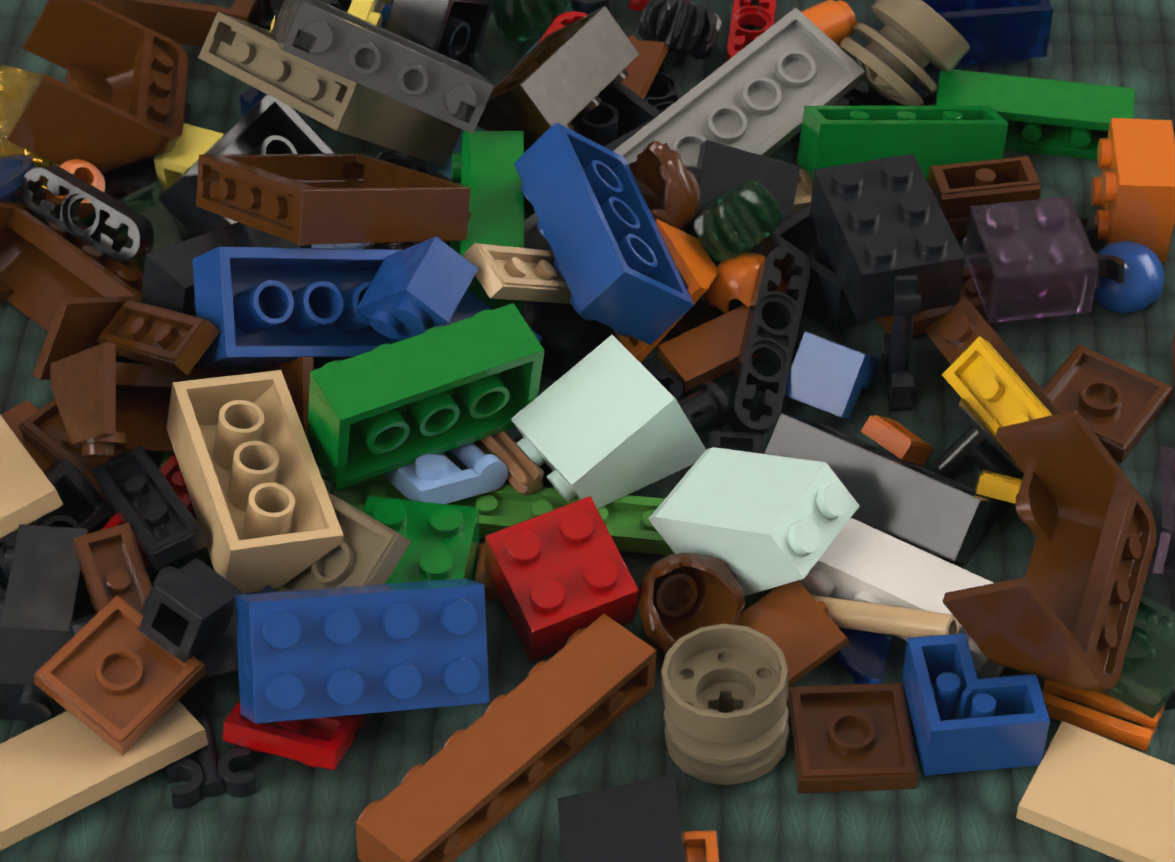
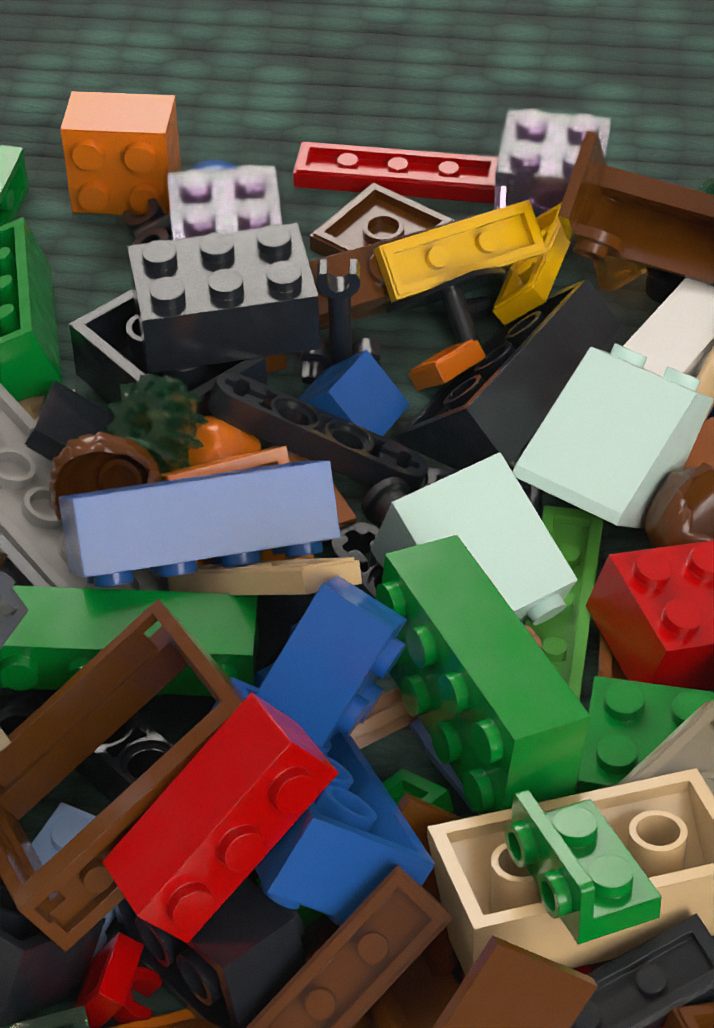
camera: 85 degrees left, 0 degrees up
reddish brown brick [928,156,1041,240] -> none
none -> red brick [102,692,339,943]
none -> green bracket [505,789,662,945]

